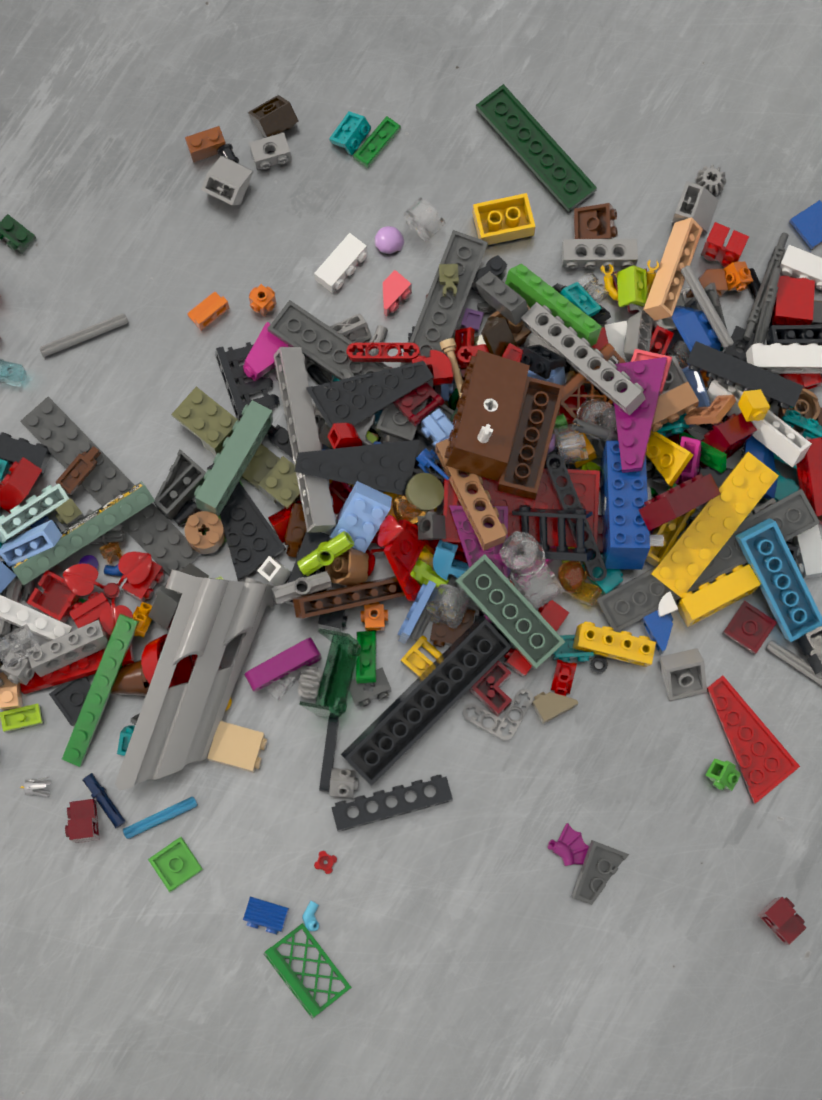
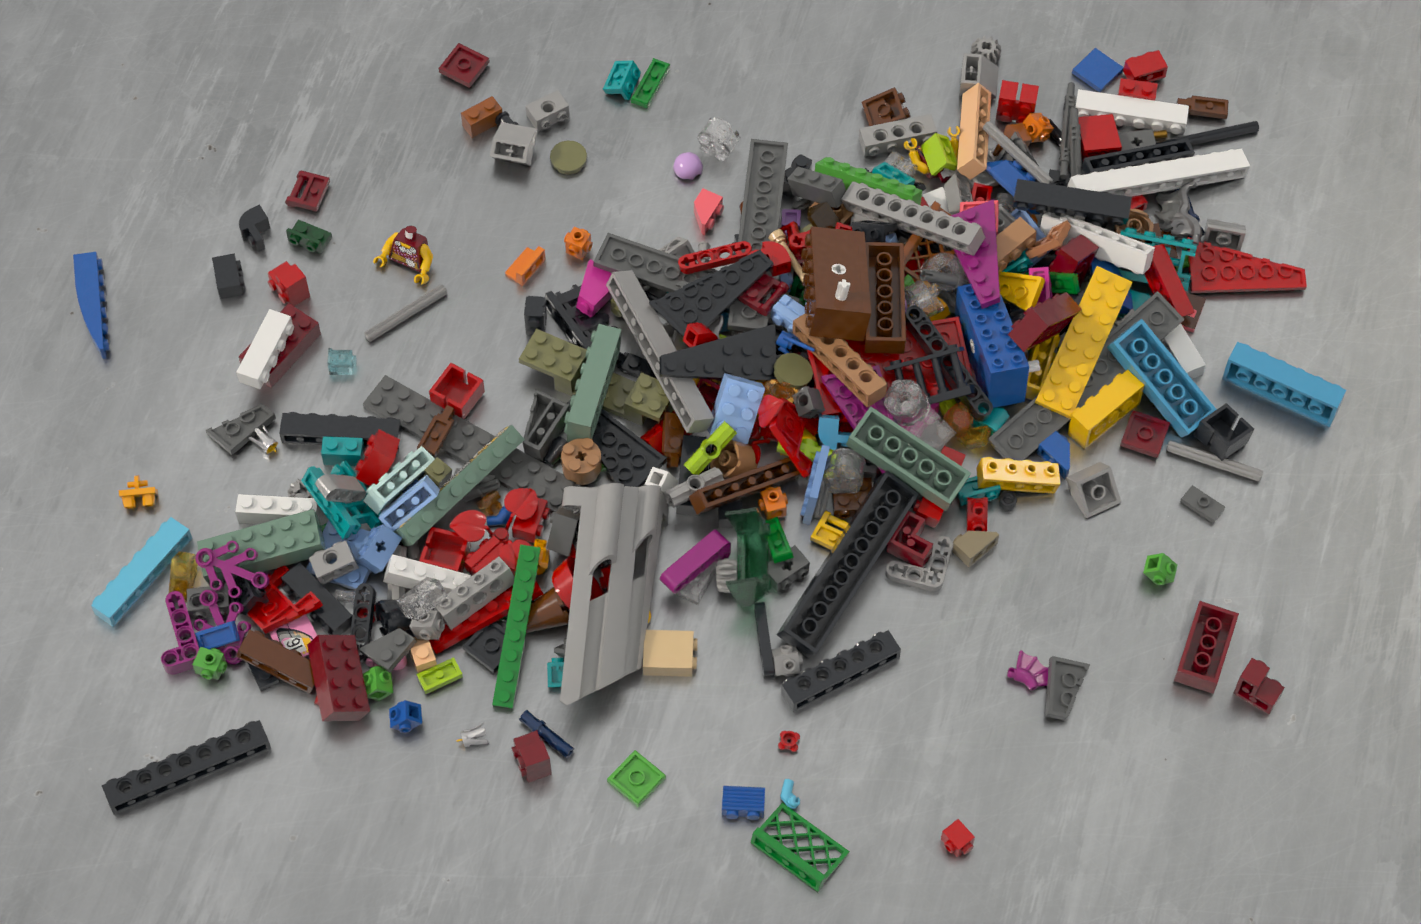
camera: 15 degrees left, 15 degrees down
dark azure axle [123,797,197,839] -> none
dark brown slope [248,95,299,137] -> none
white brick [314,233,367,293] -> none
olive plate [438,264,459,297] -> none
yellow brick [472,193,536,245] -> none
dark green plate [476,84,597,212] -> none
white tile [658,592,678,618] -> none
red wing [707,675,800,804] -> none
yellow brick [738,389,770,422] -> none
none -> dark red plate [285,170,330,212]
none -> torso [373,225,433,285]
none -> red piece [429,363,485,419]
none -> dark red plate [438,43,490,88]
none -> black brick [524,296,547,337]
none -> olive tile [550,140,587,175]
none -> red brick [941,819,975,857]
none -> dark red brick [1174,601,1239,694]
none -> dark grey plate [1180,485,1225,524]

